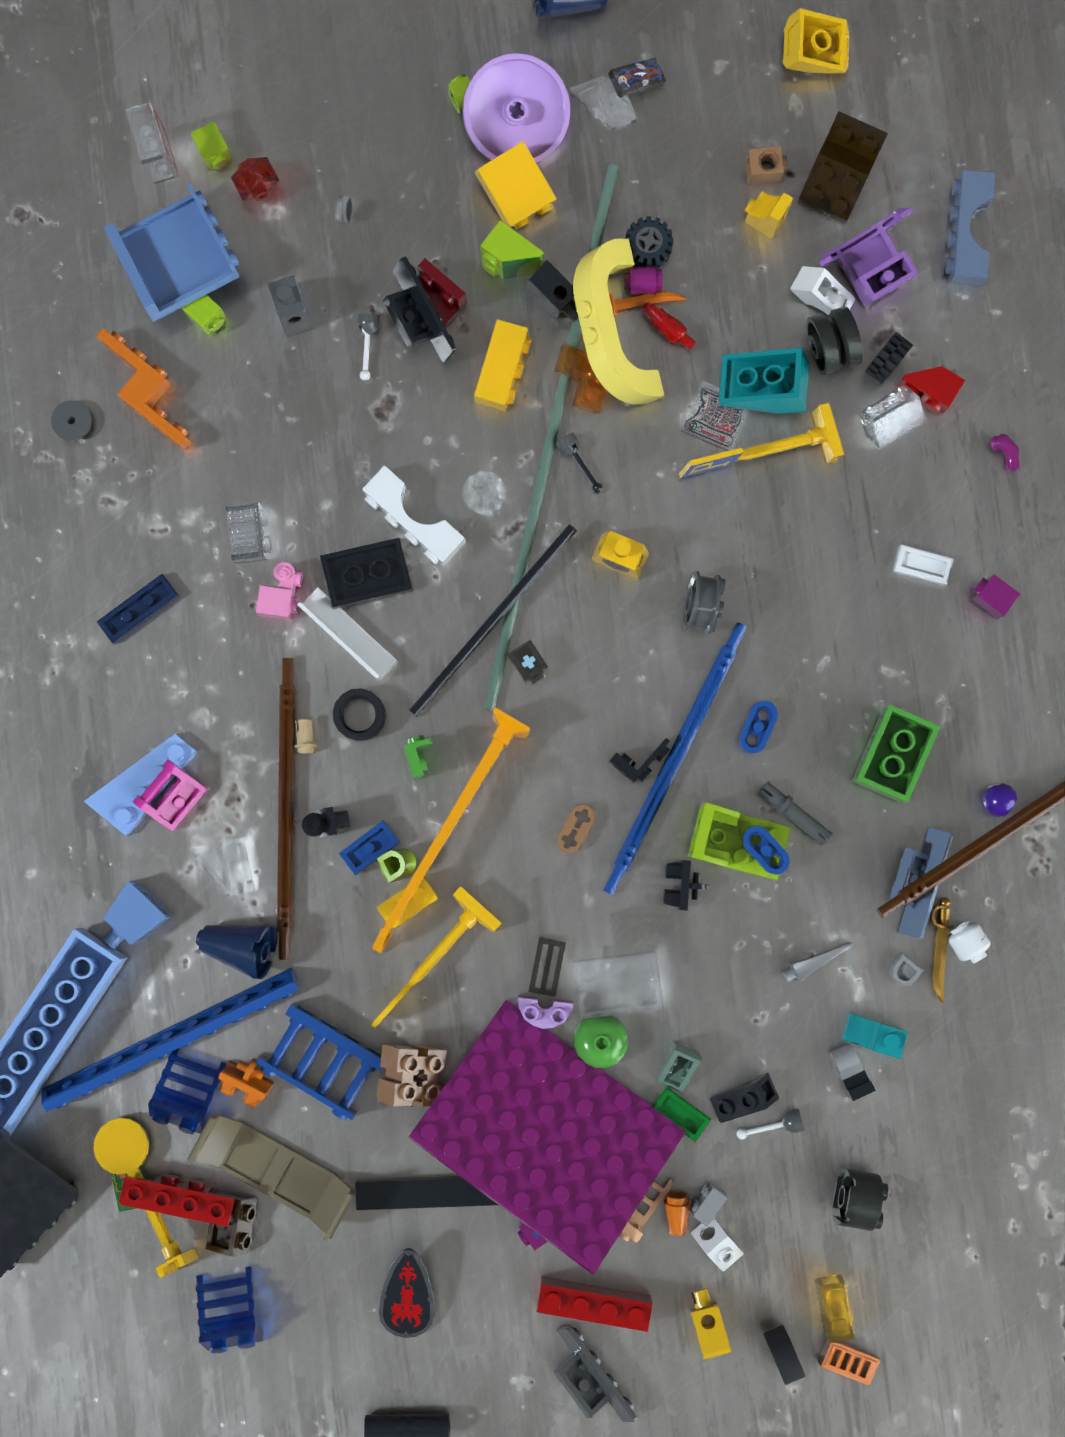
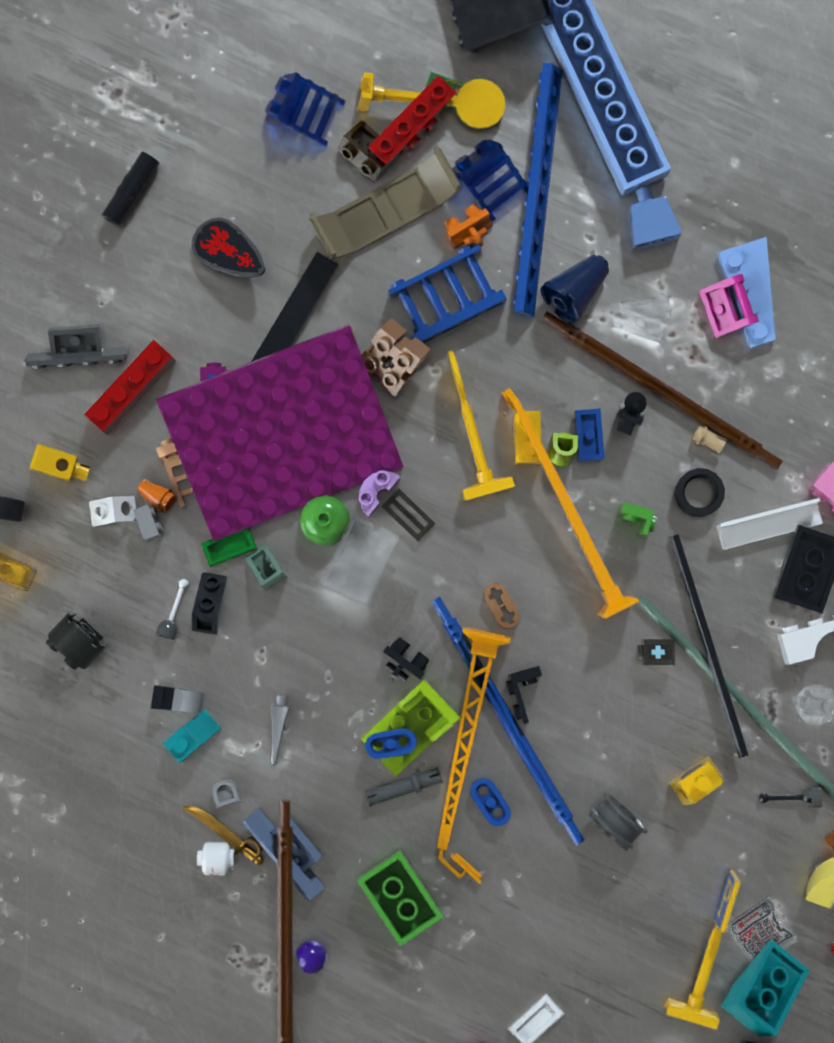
camera: 120 degrees right, 0 degrees up
none -> light orange piece [437,627,512,884]

